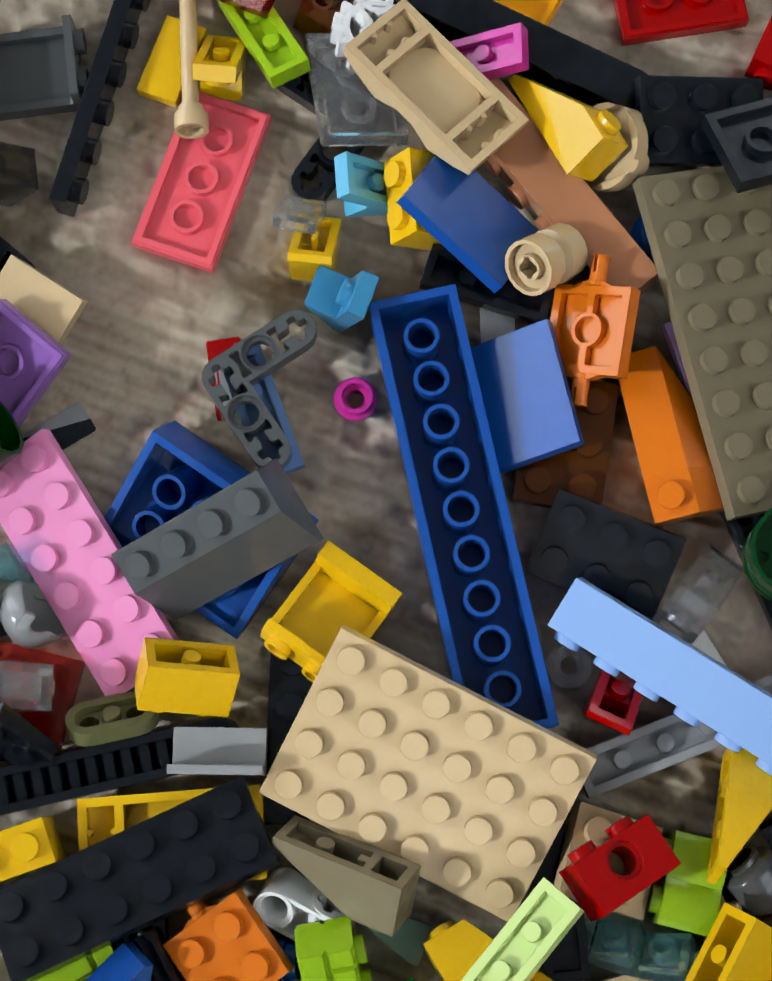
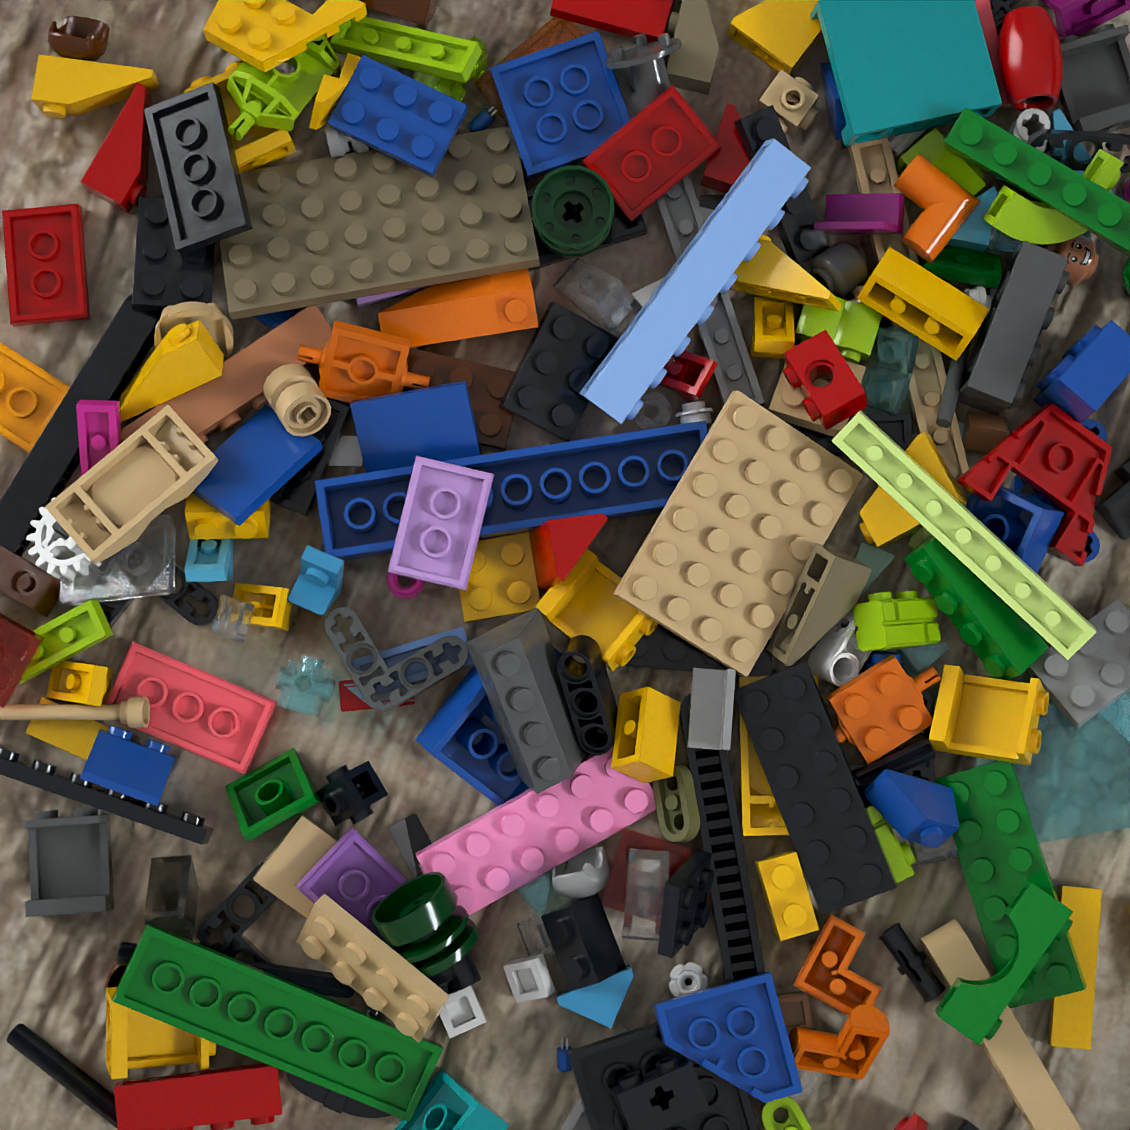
camera: 90 degrees left, 5 degrees up
none -> blue slope [80,725,175,806]
none -> green slope [225,748,321,841]
none -> clear light blue brick [275,655,336,717]
none -> black brick [316,761,388,826]
none -> lavender tile [388,456,494,591]
none -> yellow plate [459,532,540,623]
none -> red slope [529,513,608,591]
none -> black beam [557,635,618,755]
none -> white plate [675,401,713,425]
none -> yellow slope [750,297,795,359]

